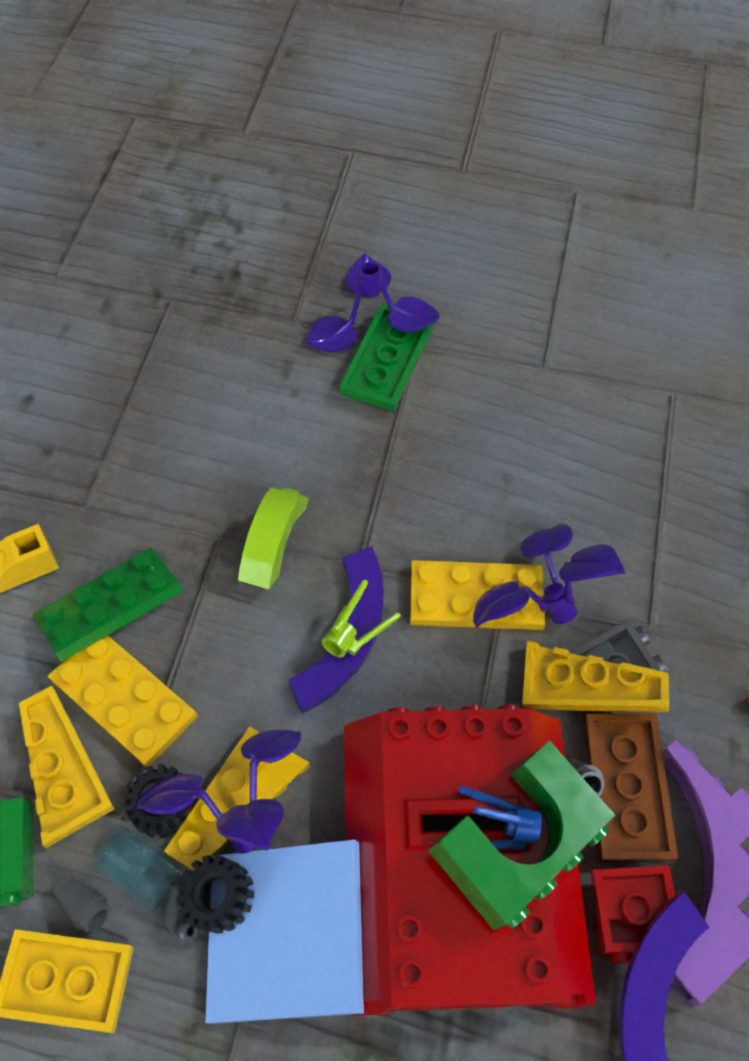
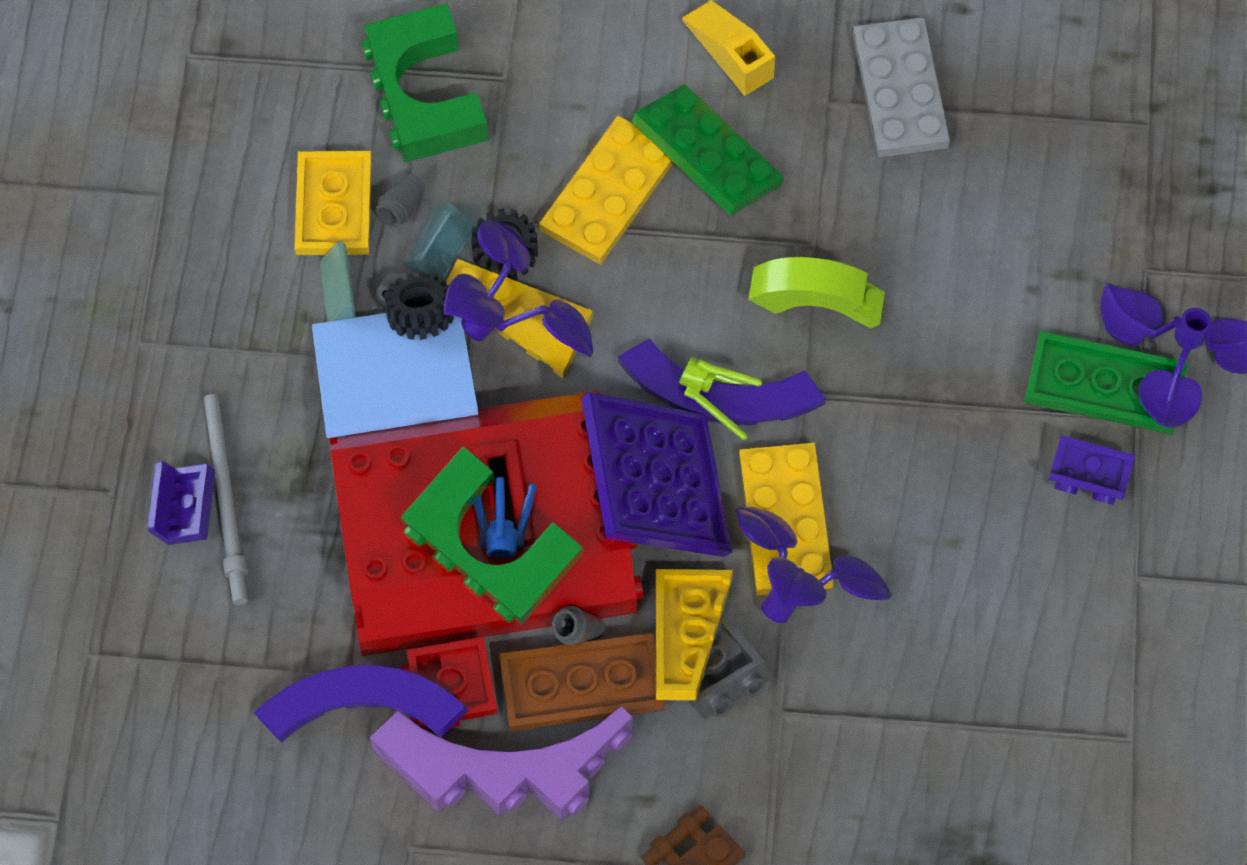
camera: 85 degrees right, 5 degrees up
yellow wing [19,685,115,849] -> none
none -> sand green slope [320,241,356,322]
none -> dark purple tile [581,392,733,557]
none -> light grey plate [853,17,950,157]
none -> dark purple bracket [1049,435,1135,505]

